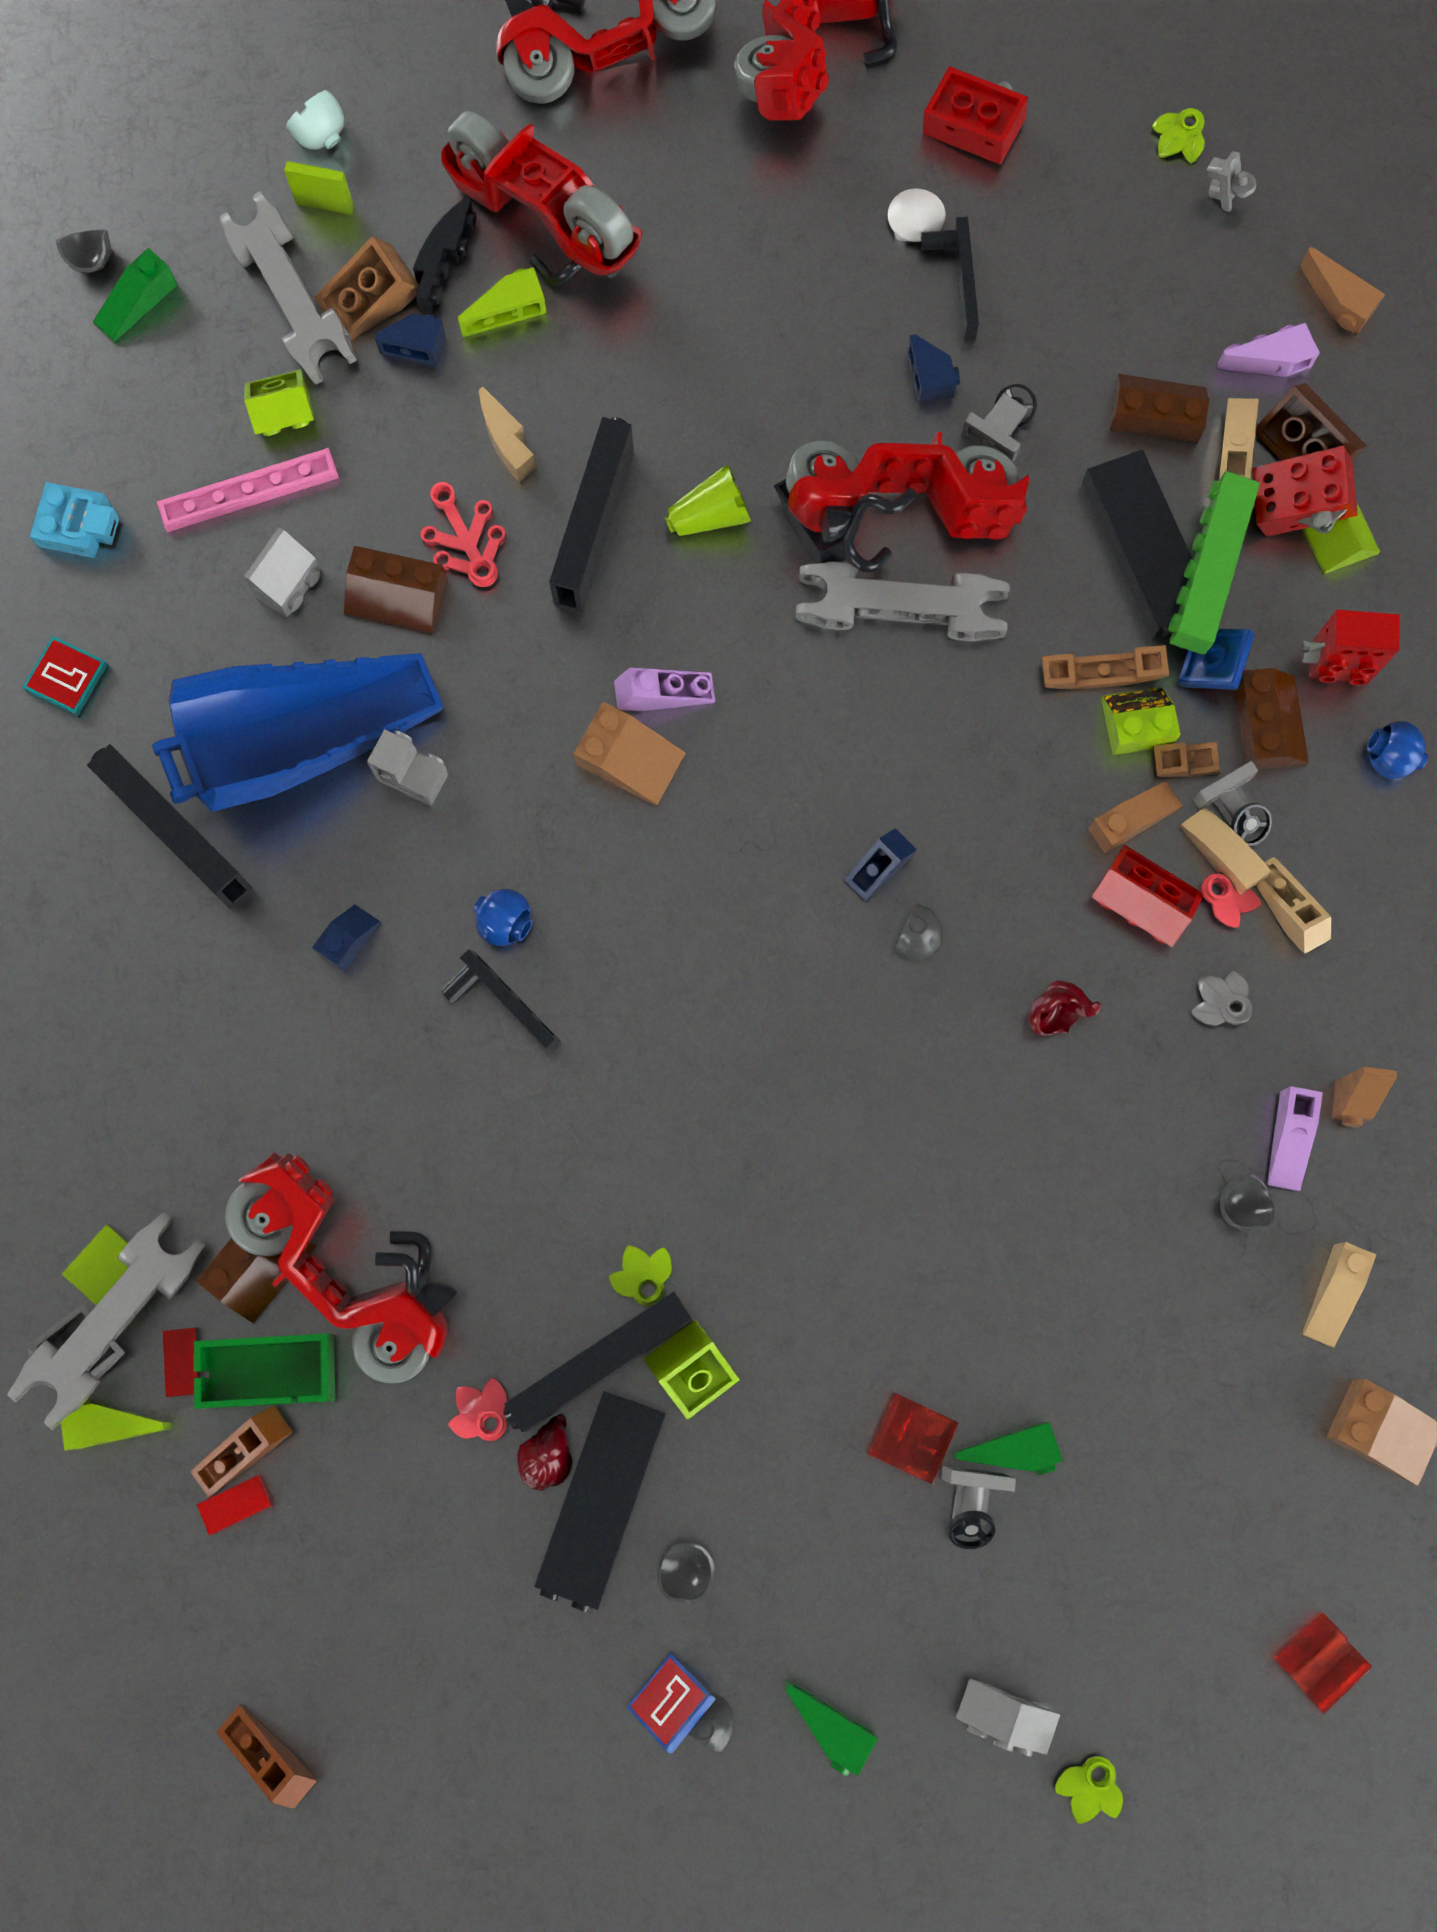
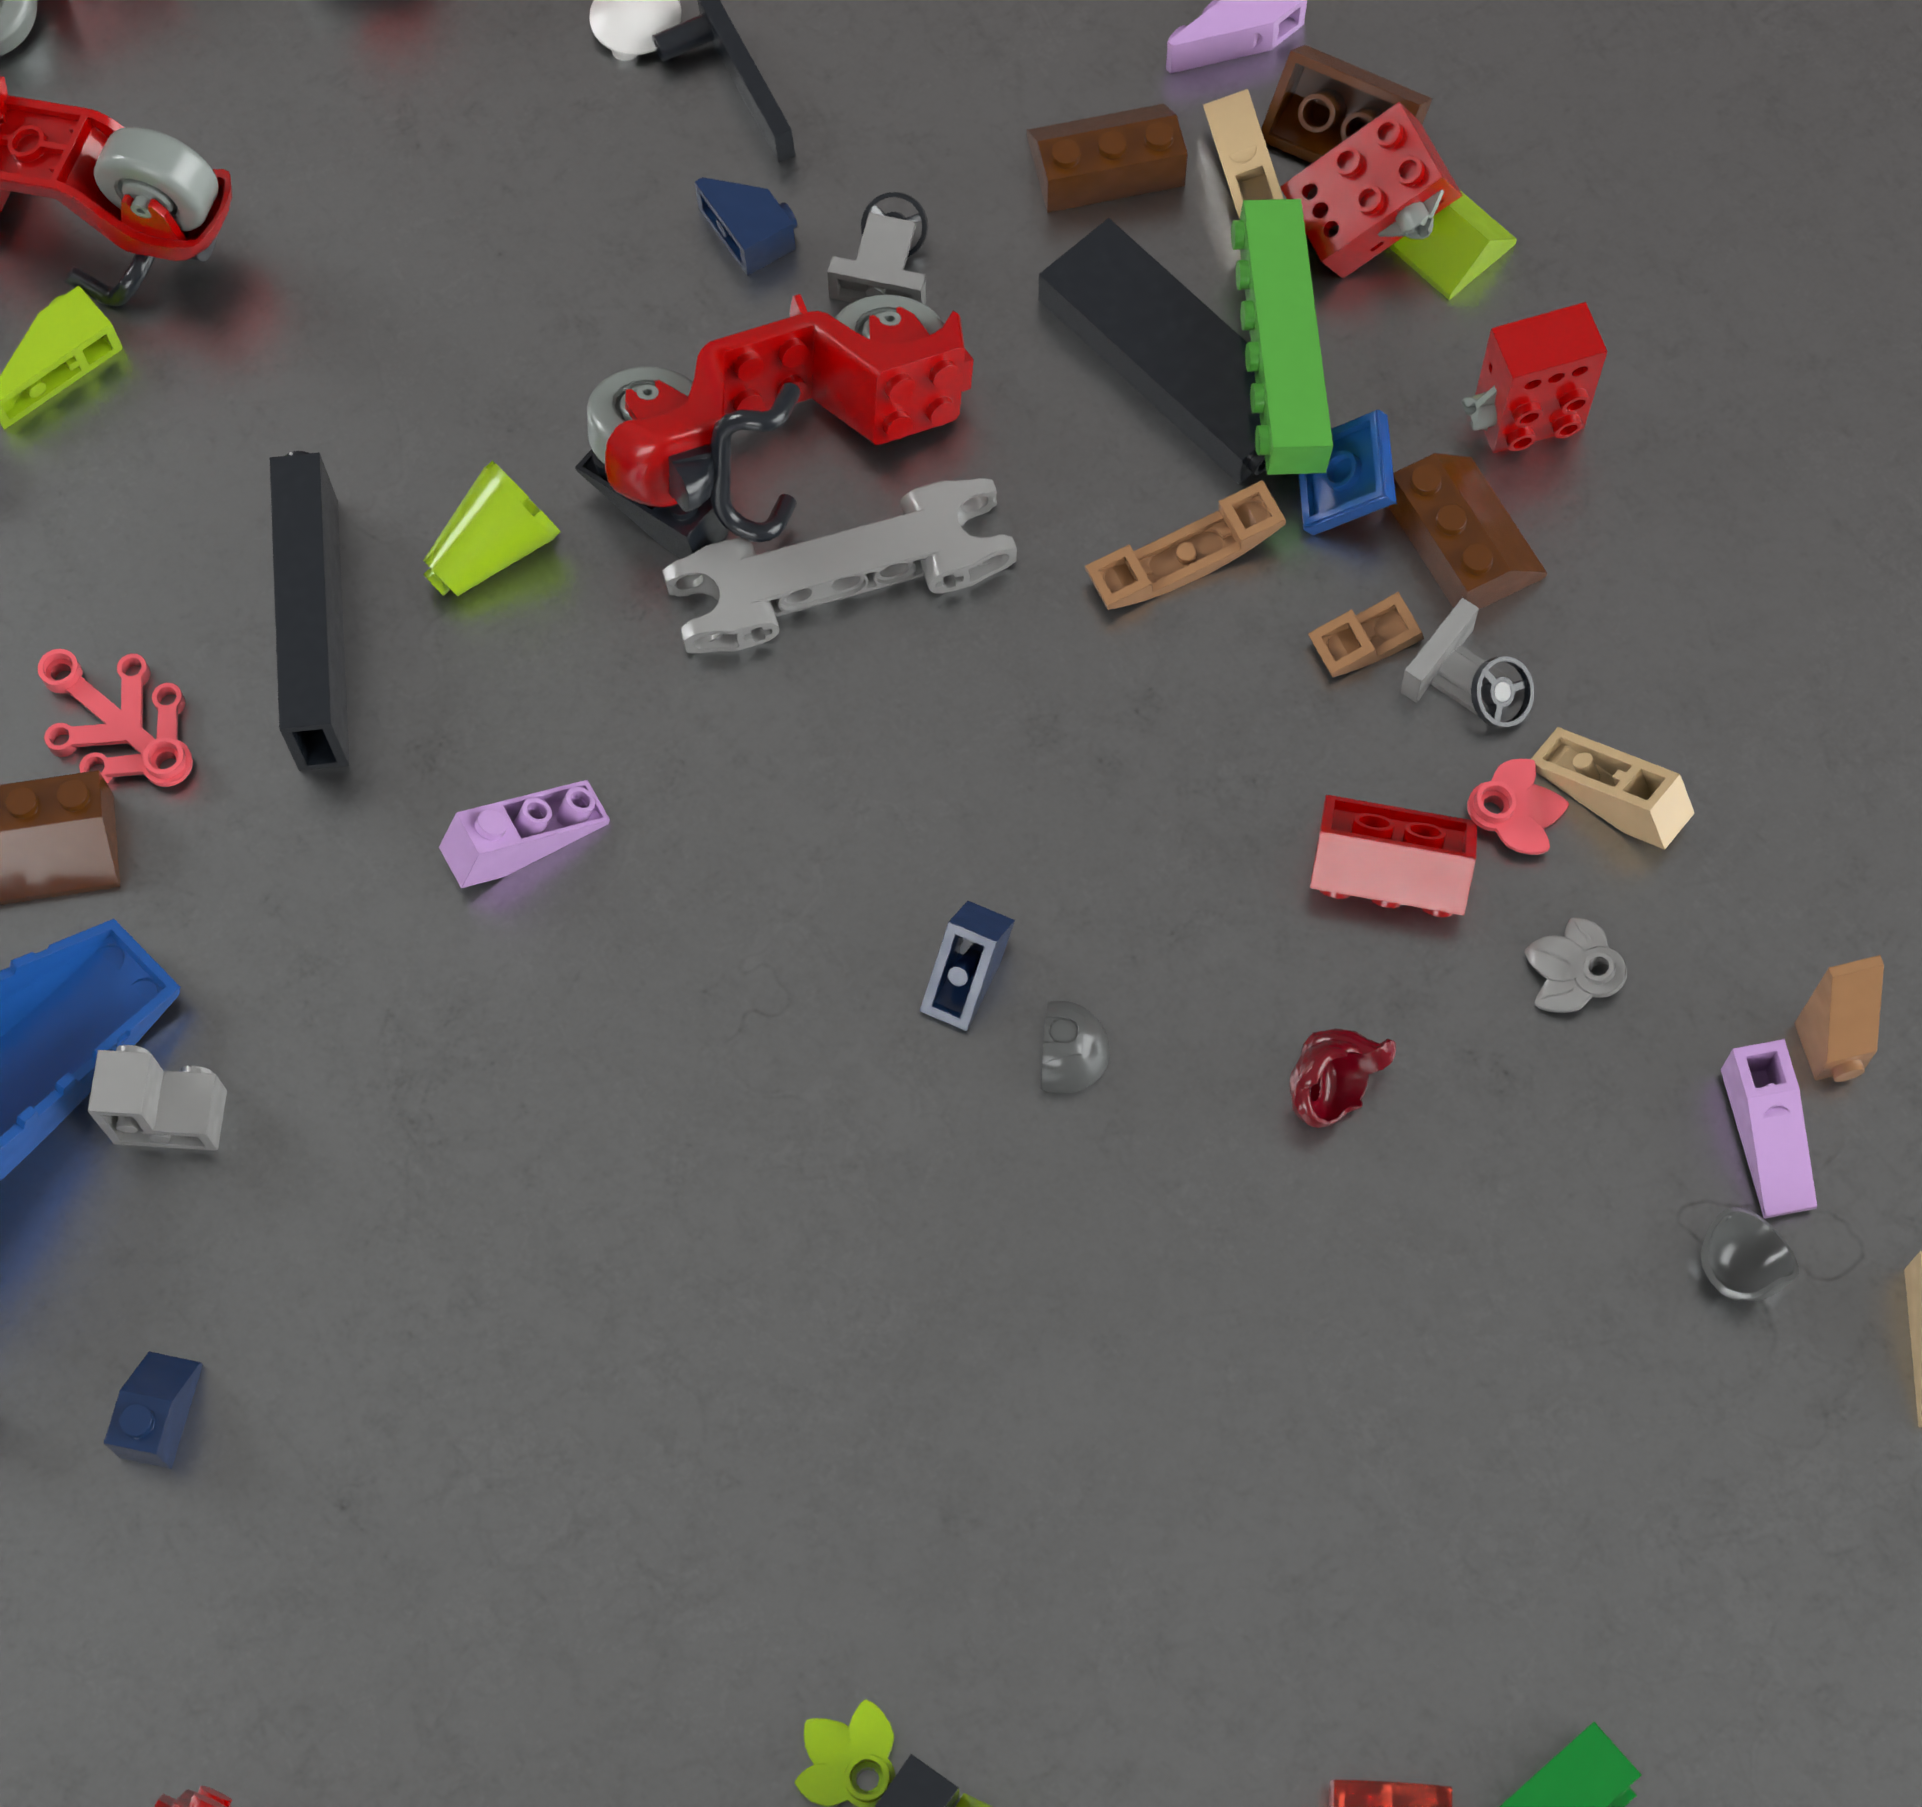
camera: 20 degrees left, 10 degrees down
black piece [440,949,561,1050] -> none
blue plant [473,889,533,946] -> none
tan slope [479,387,537,483] -> none
medium nougat slope [573,702,686,806] -> none
medium nougat slope [1088,781,1183,855] -> none
lime slope [1101,687,1181,755] -> none
tan slope [1180,807,1271,895] -> none
blue plant [1367,721,1428,779] -> none

